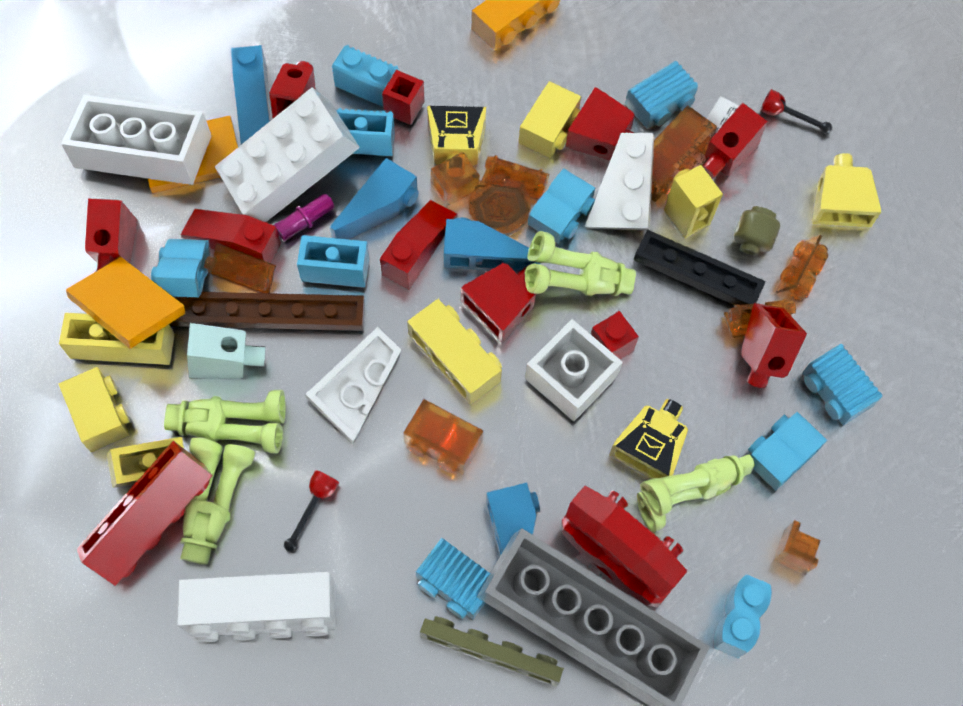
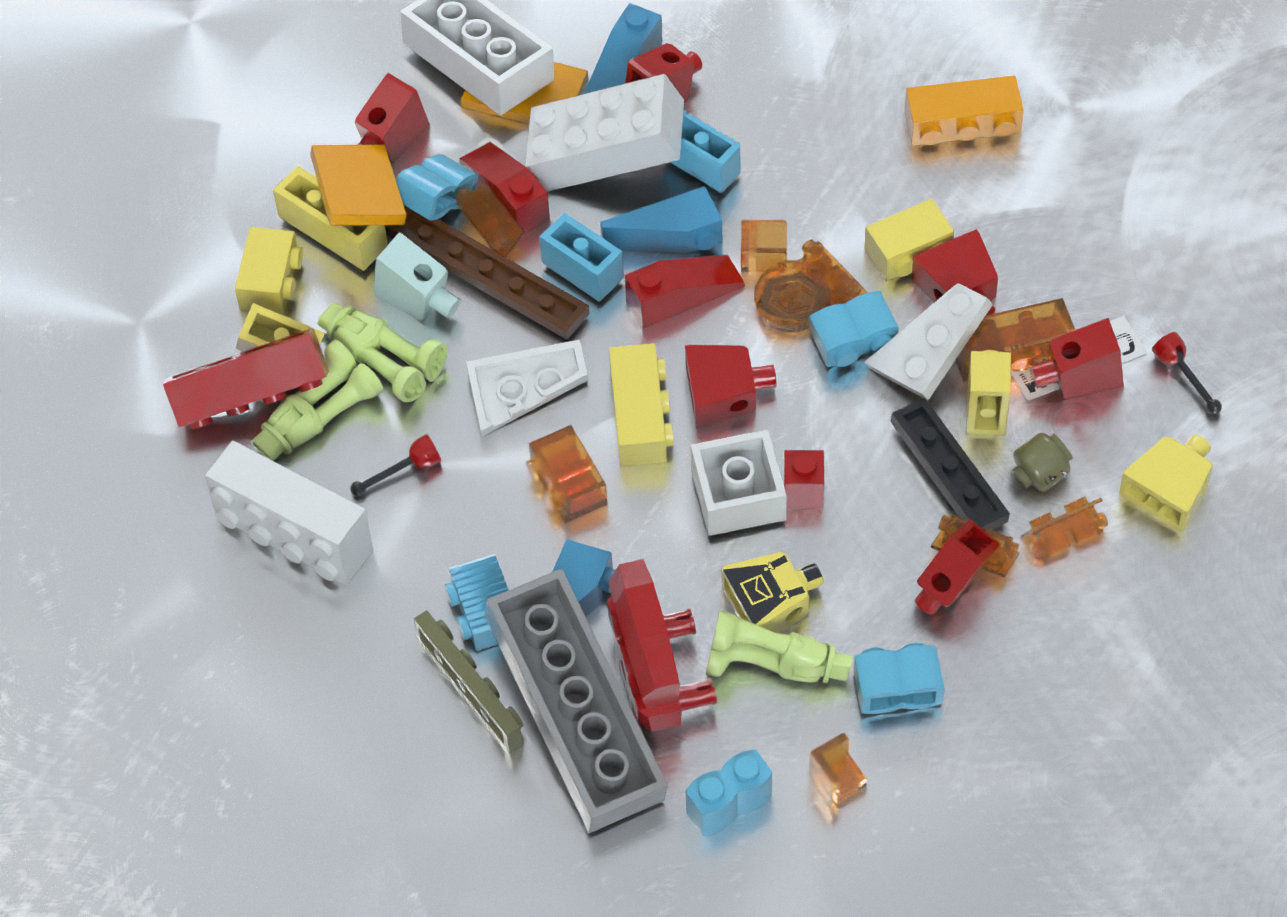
camera: 40 degrees right, 10 degrees down
dark pink axle [274,194,335,242] -> none
medium azure brick [332,45,399,107] -> none
red brick [382,70,425,125] -> none
torso [427,106,486,178] -> none
dark azure slope [444,217,541,273] -> none
yellowish green piece [525,231,636,297] -> none
medium azure brick [625,61,698,129] -> none
medium azure brick [802,344,883,426] -> none

